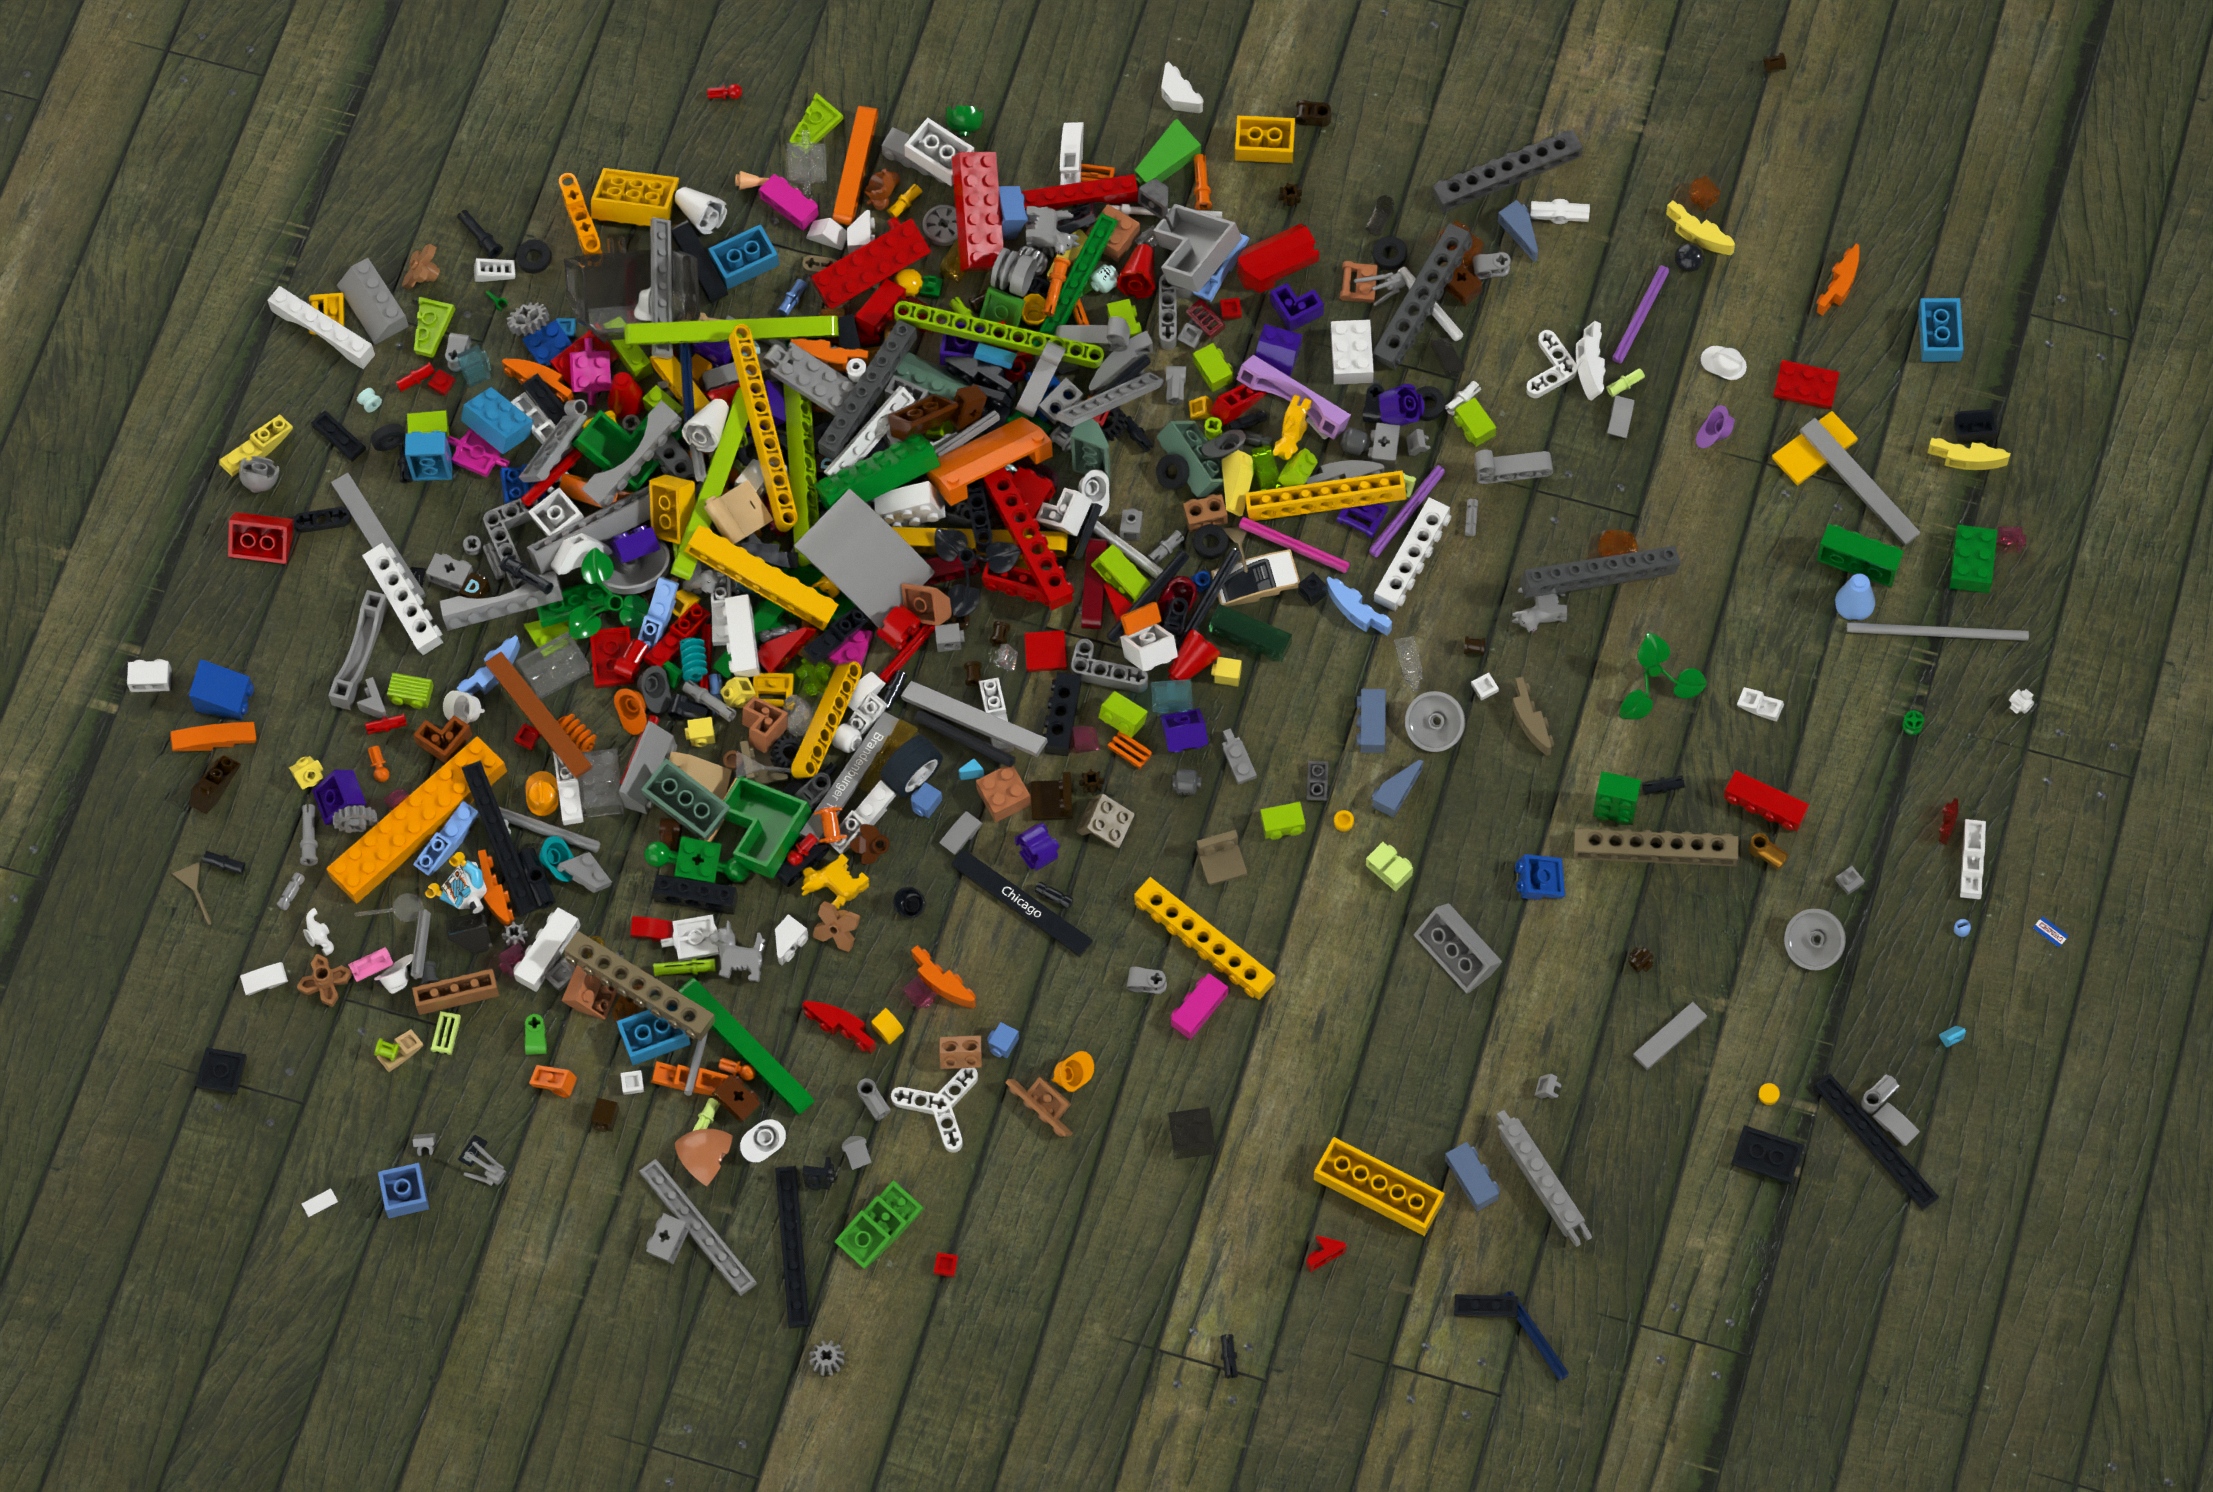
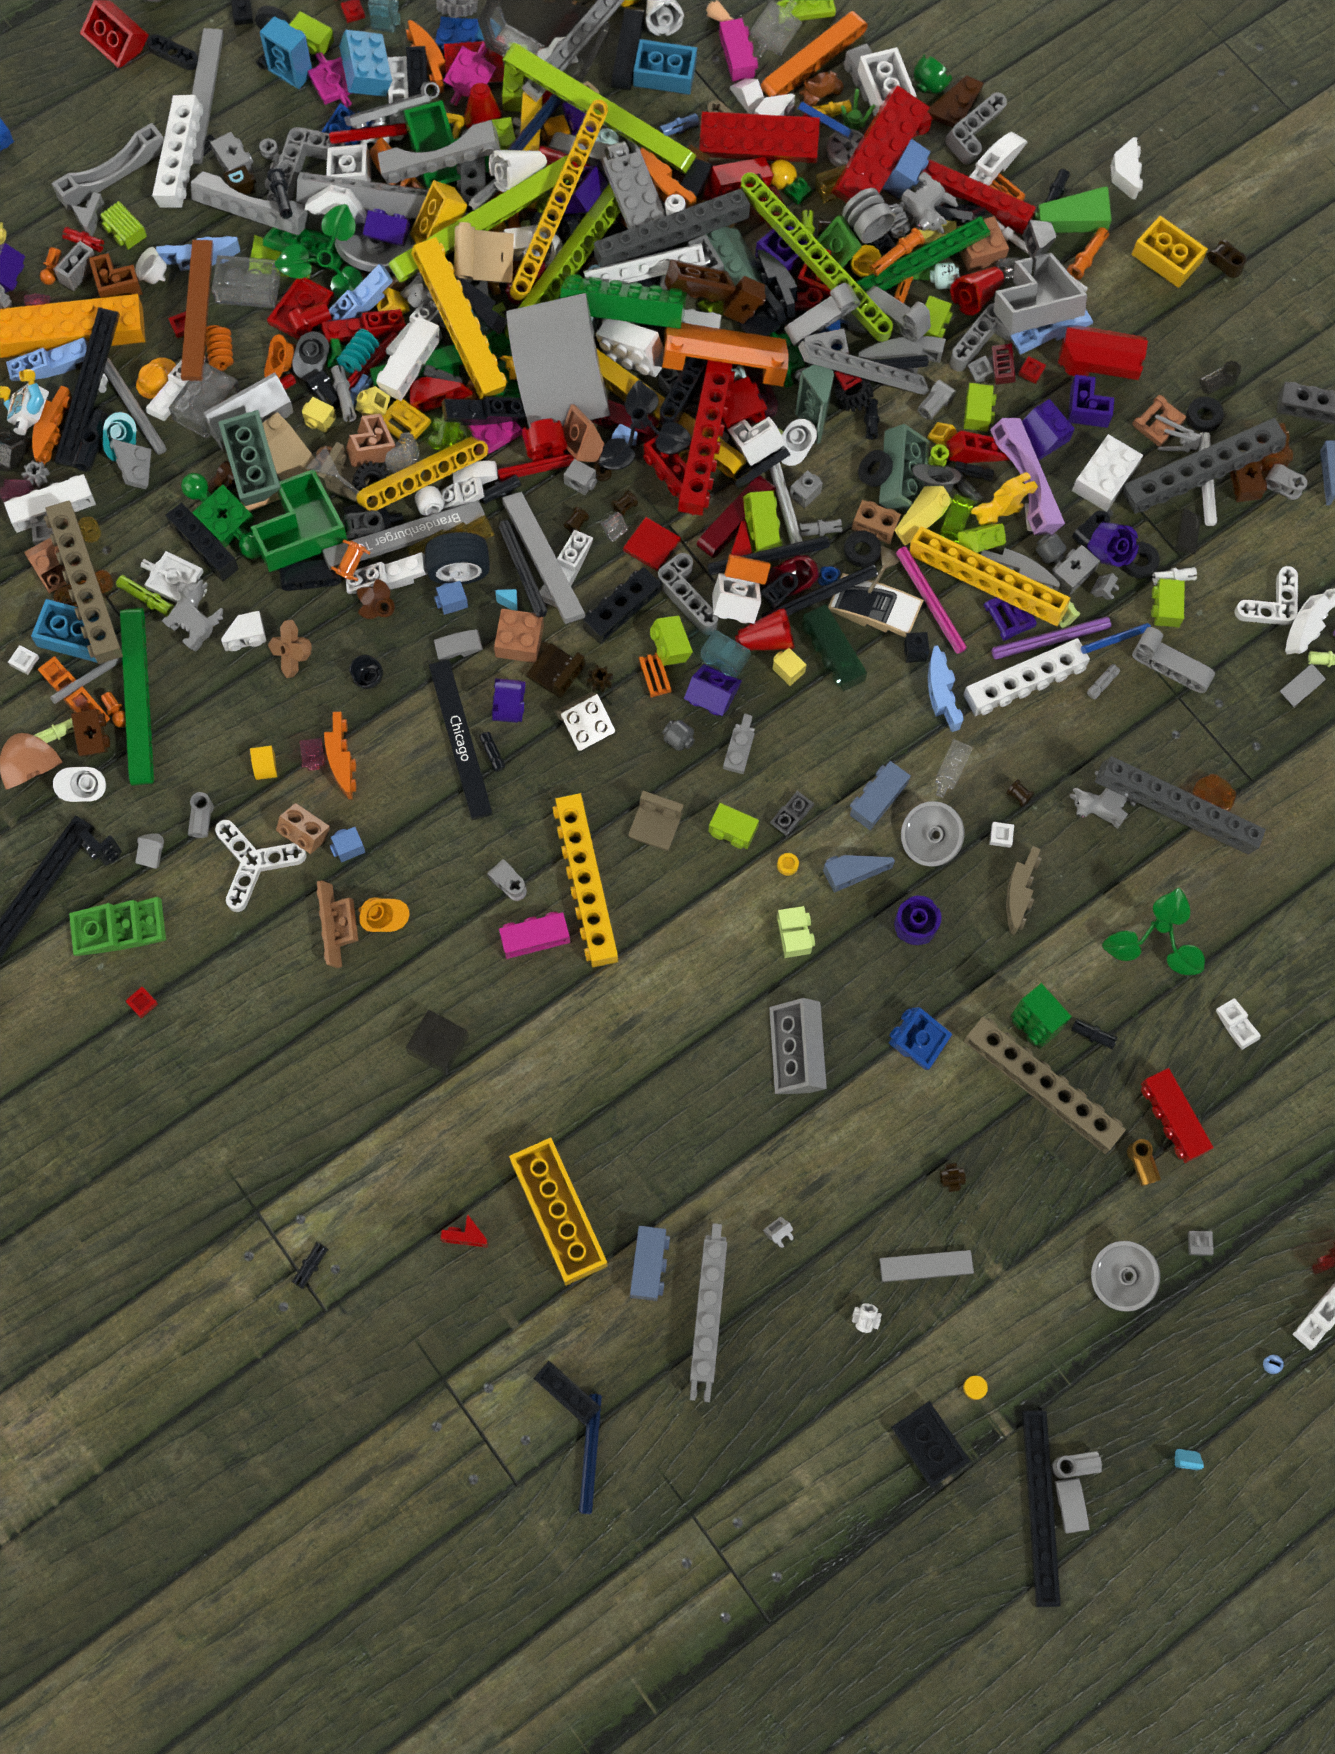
camera: 30 degrees right, 5 degrees up
red slope [631,916,674,942] -> none
red axle [787,833,818,866] -> none
yellow animal [801,854,869,910] -> none
red slope [802,1001,876,1054] -> none
light grey axle [934,410,1000,458] -> none
dark azure tile [974,342,1017,369] -> none
clear pink brick [1072,726,1100,754] -> none
dark brown gear [1278,183,1302,208] -> none
none -> light grey brick [53,241,95,291]
none -> light blue slope [612,424,637,446]
none -> blue tile [798,102,854,140]
none -> bright green plant [841,88,876,130]
none -> white gear [852,1303,882,1333]
none -> dark purple brick [894,896,941,945]
none -> reddish brown wing [927,75,984,128]
none -> light grey beam [945,93,1007,164]
none -> black pin [1044,169,1070,203]
none -> blue bar [1081,623,1151,654]

